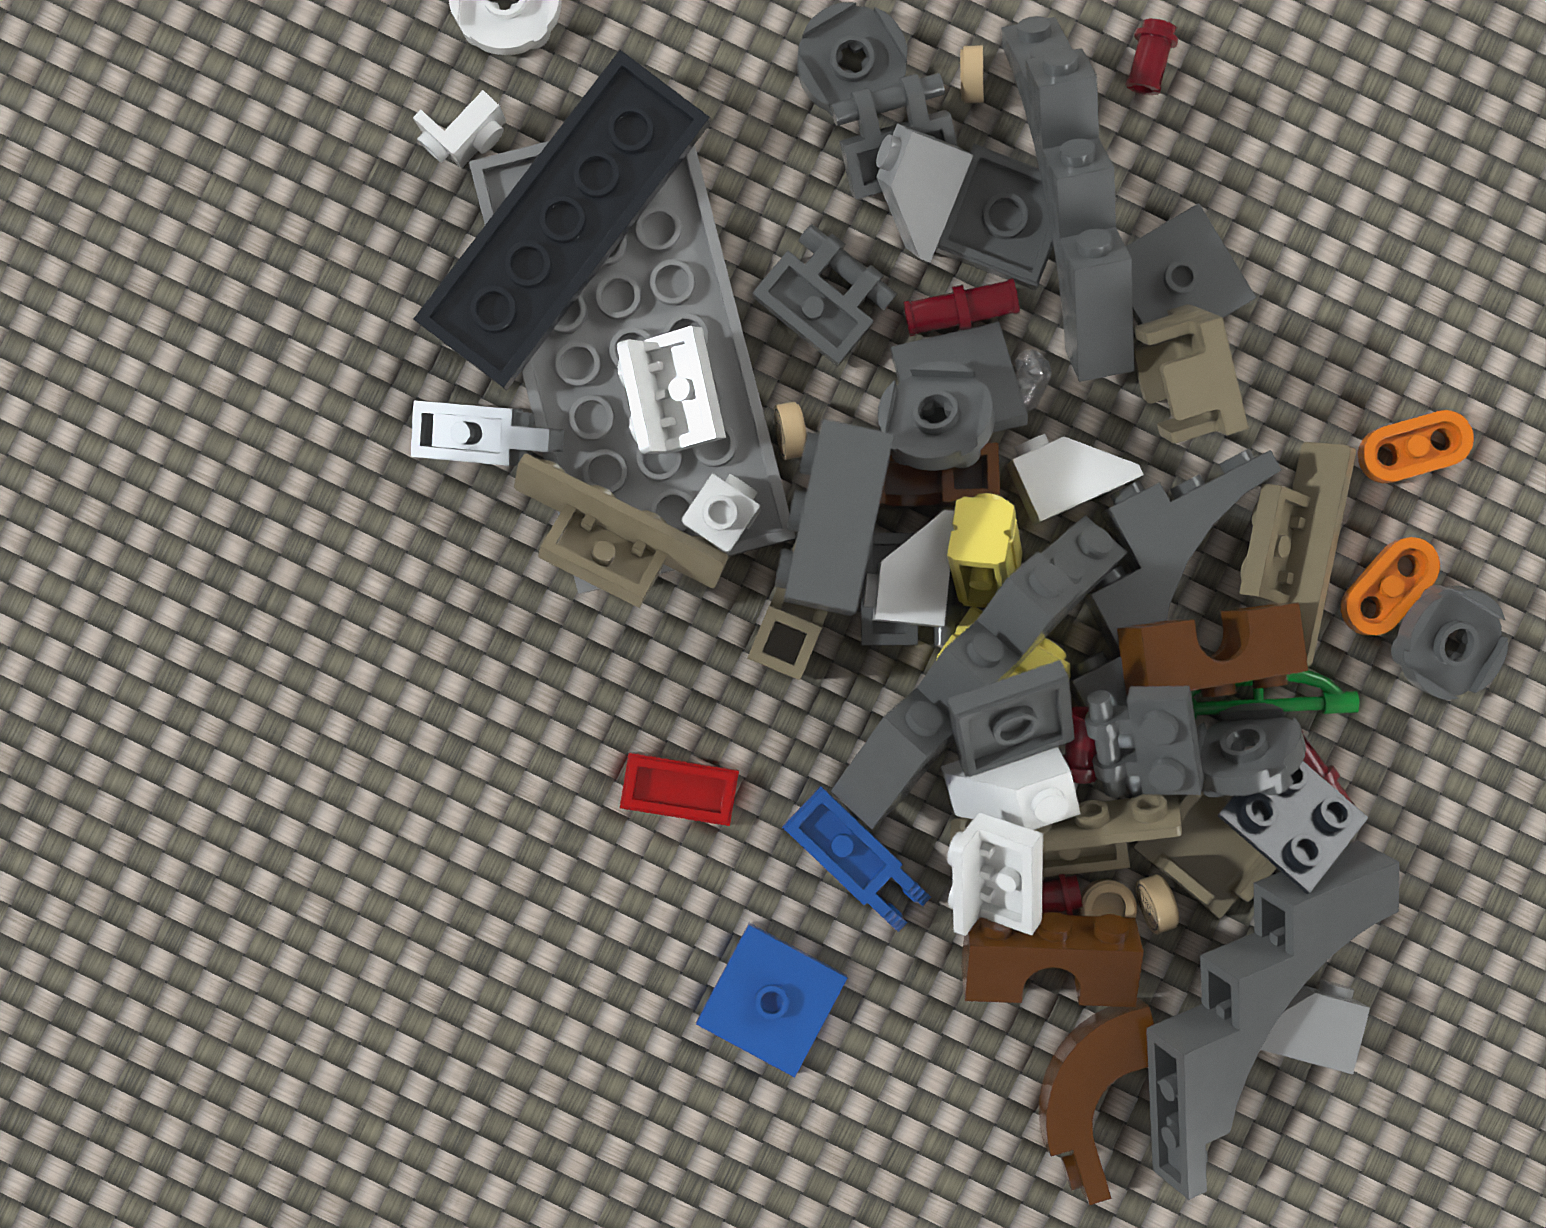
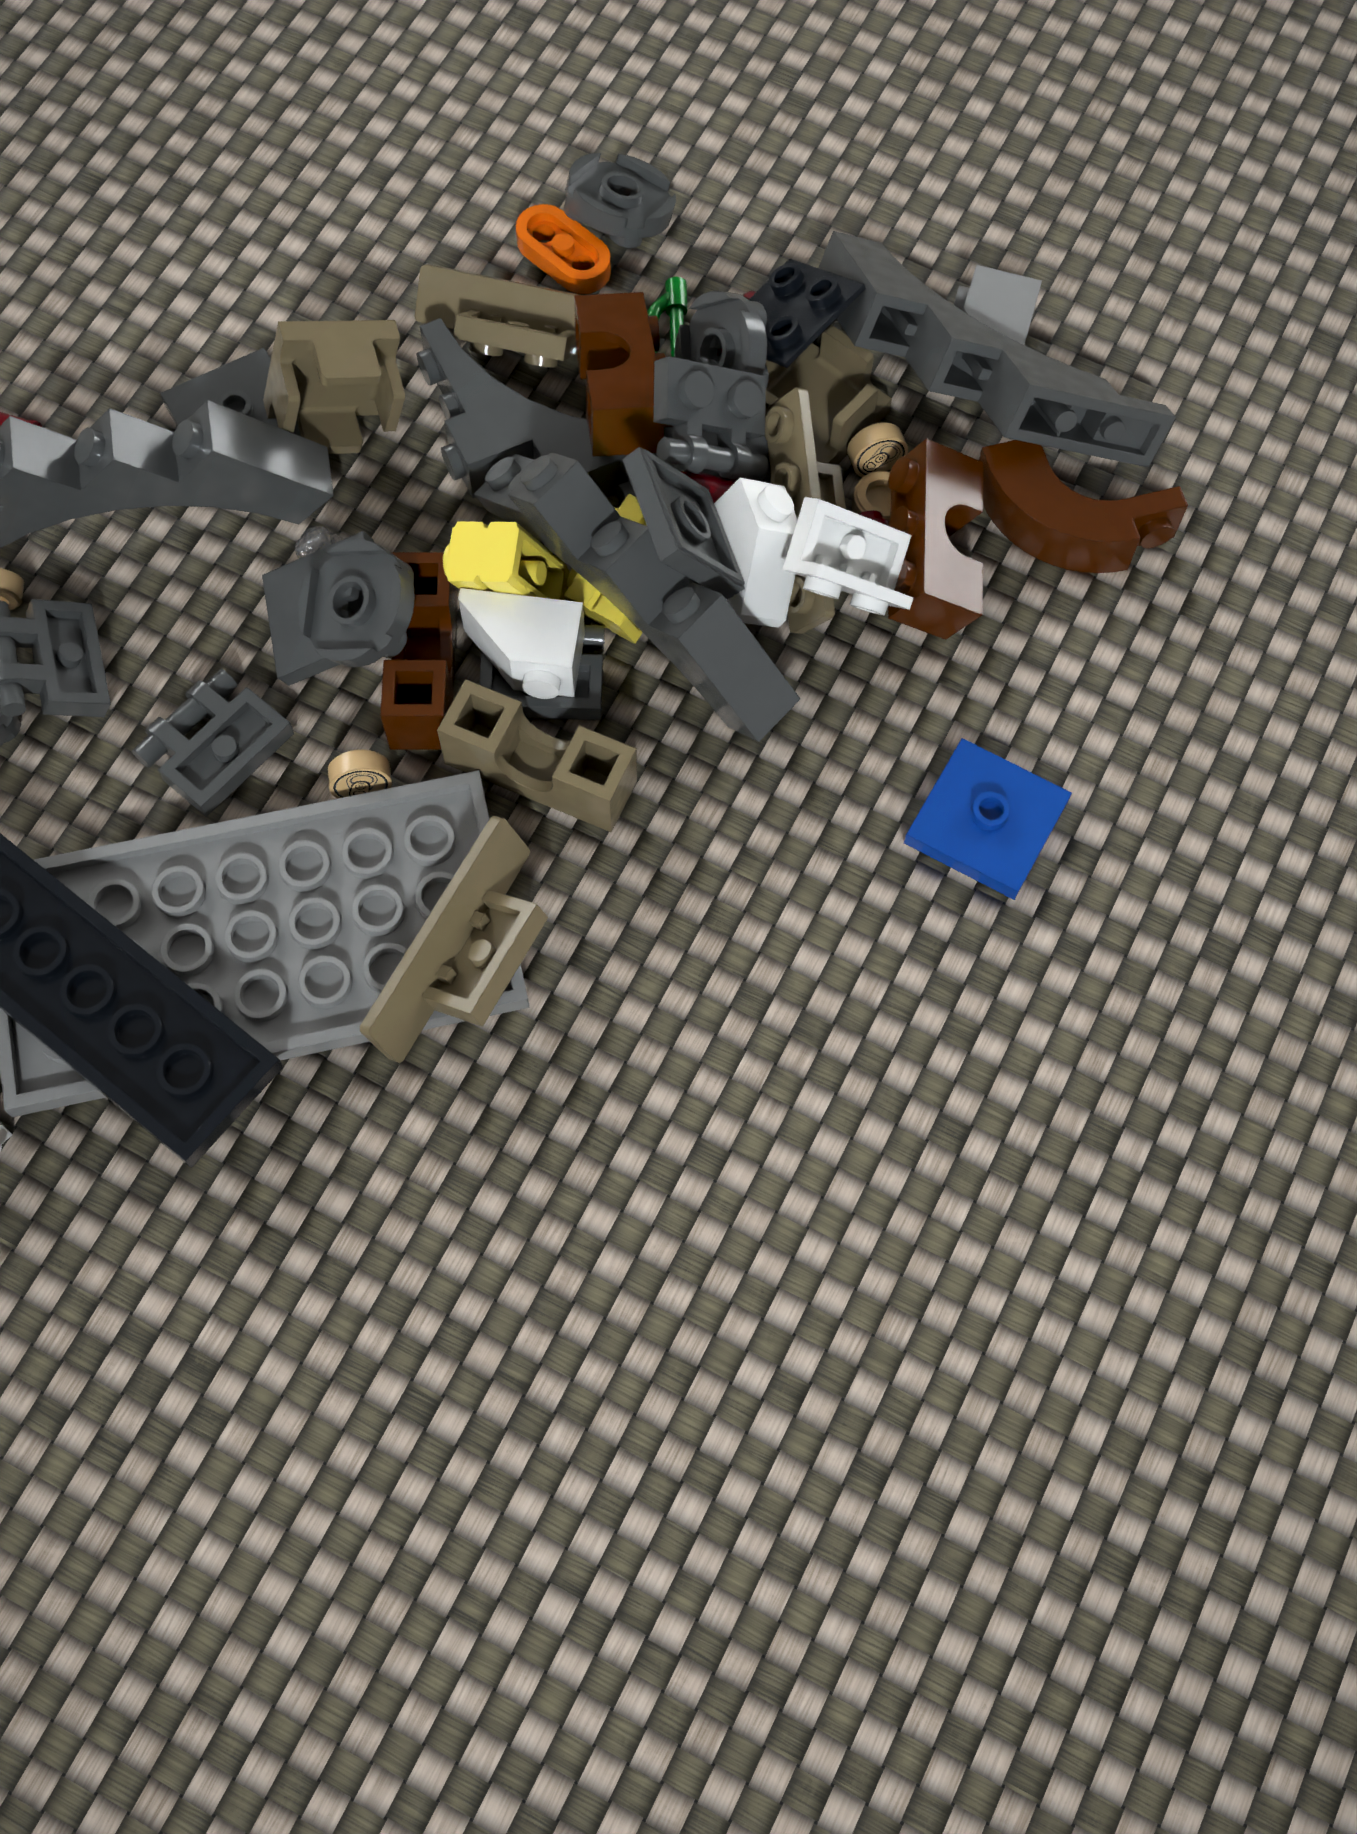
camera: 90 degrees left, 20 degrees down
hinge [411,401,564,466] -> none
white bracket [617,326,726,454] -> none
red tile [620,752,739,826] -> none
white bracket [682,473,761,552] -> none
dark grey brick [775,419,894,616] -> none
blue hinge [782,786,931,932] -> none
light grey slope [876,123,973,262] -> none
dark red pin [903,278,1020,337] -> none
dark grey plate [935,144,1054,290] -> none
white slope [1006,434,1144,526] -> none
orange plate [1358,410,1474,483] -> none

